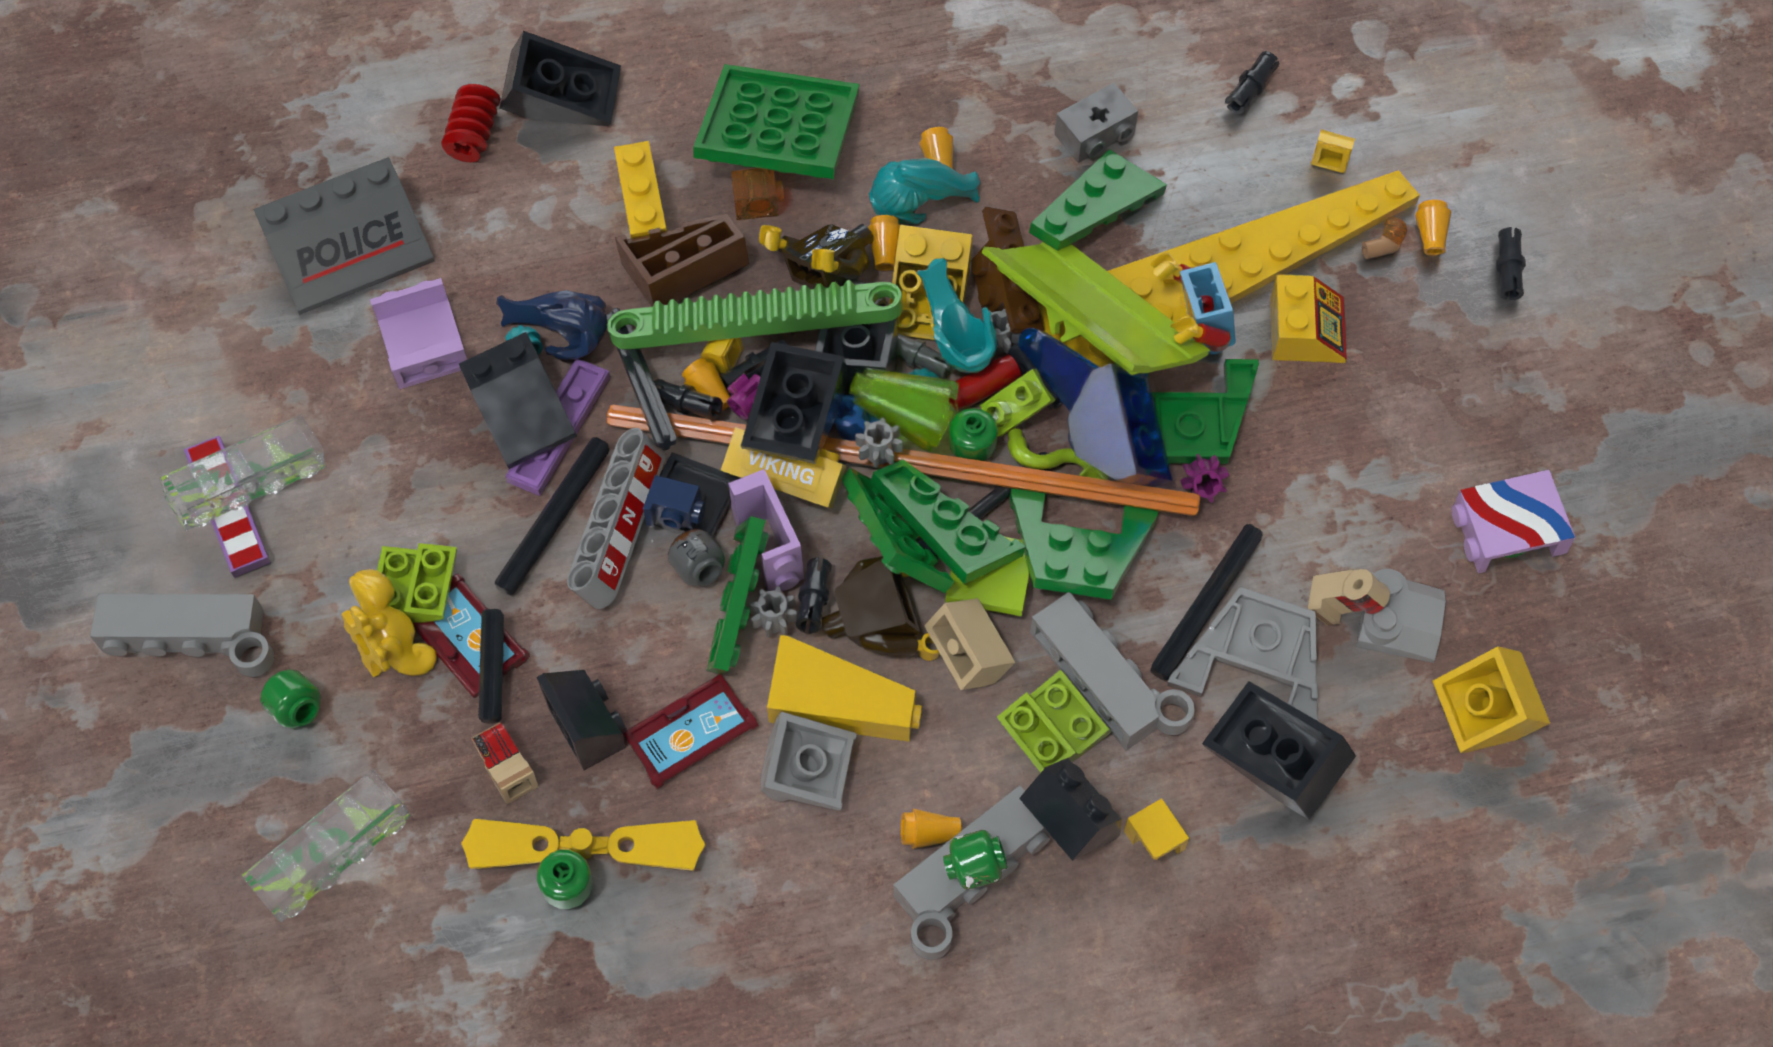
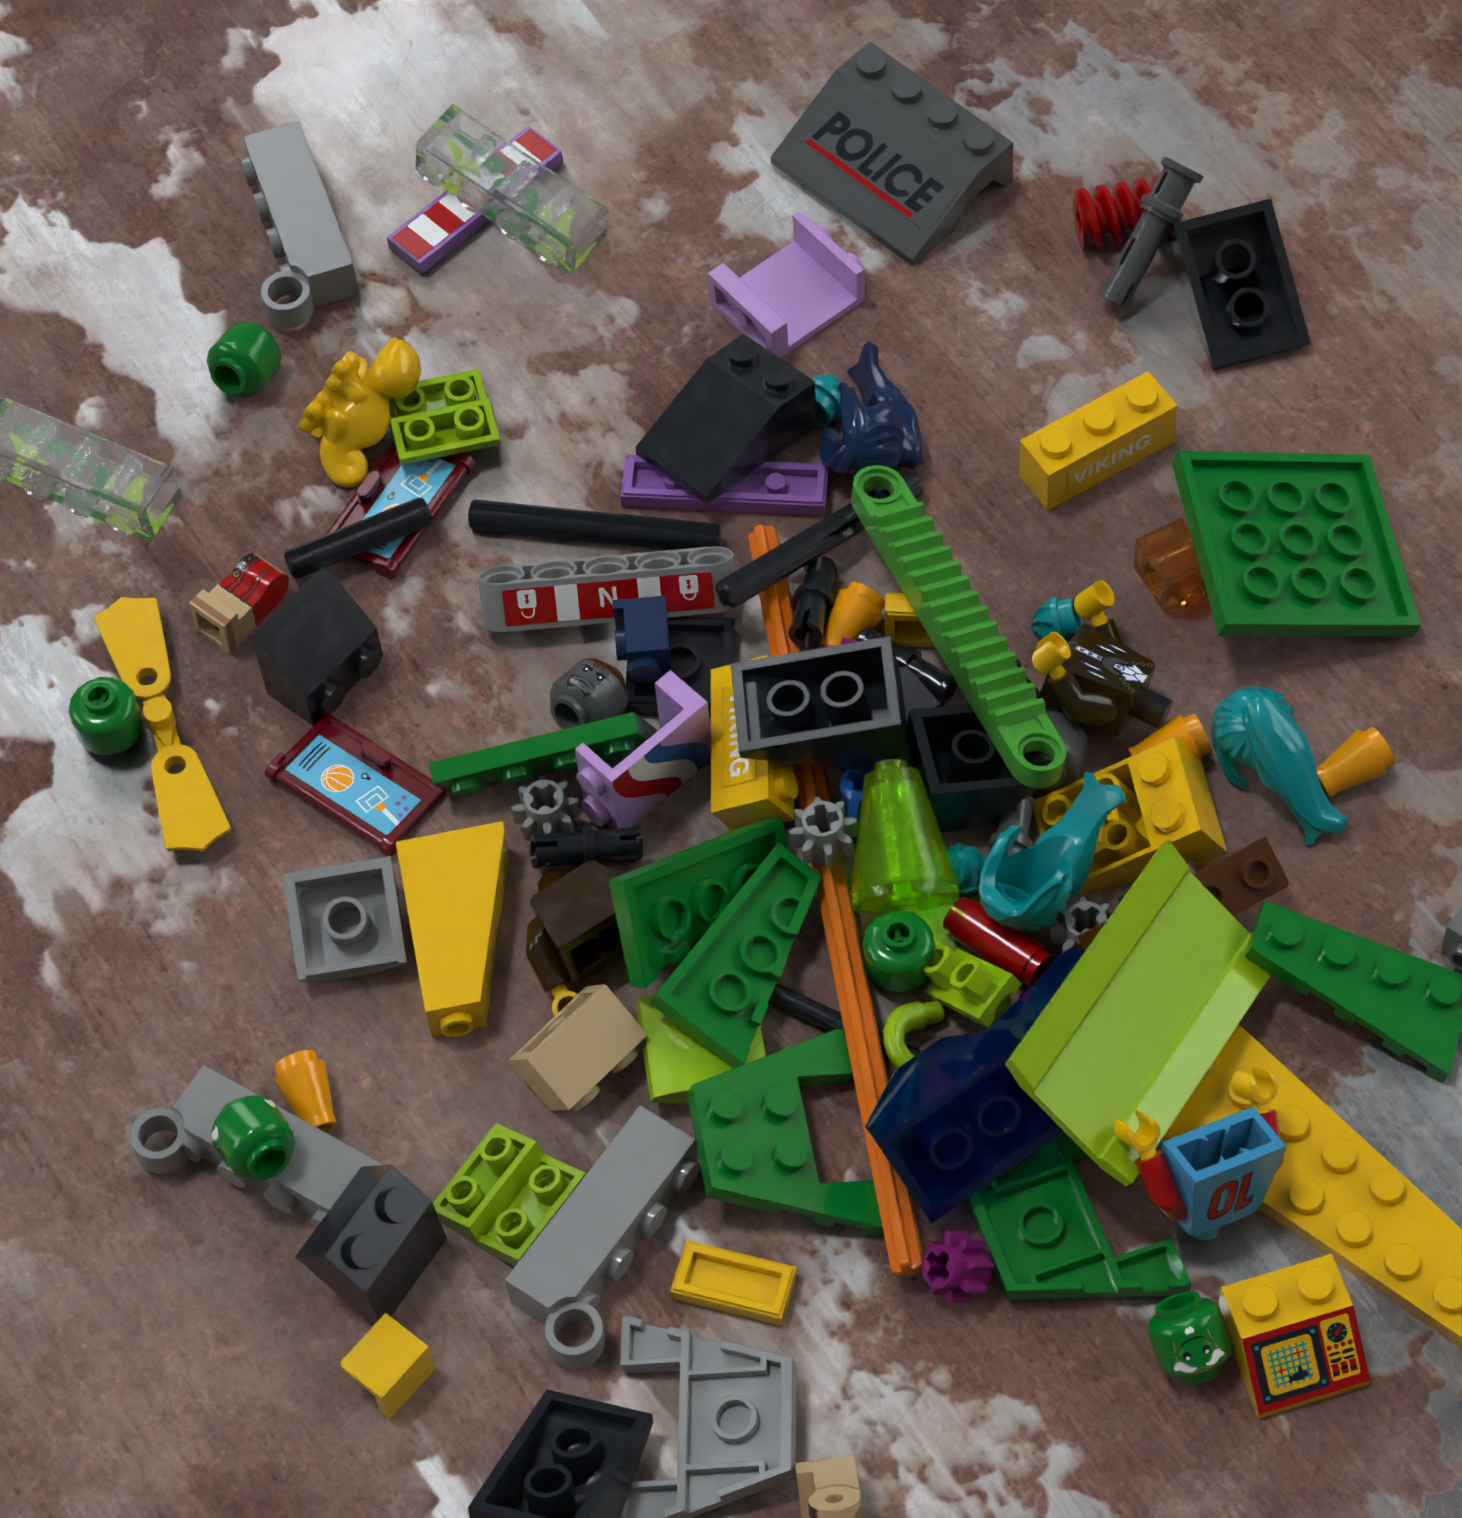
camera: 75 degrees right, 5 degrees down
reddish brown wedge [615,213,750,307] -> none
black axle [1150,524,1263,681] -> none
none -> yellow tile [670,1240,797,1327]
none -> teal plate [1031,596,1083,643]
none -> dark grey pin [1099,156,1204,309]
none -> green head [1147,1291,1232,1384]

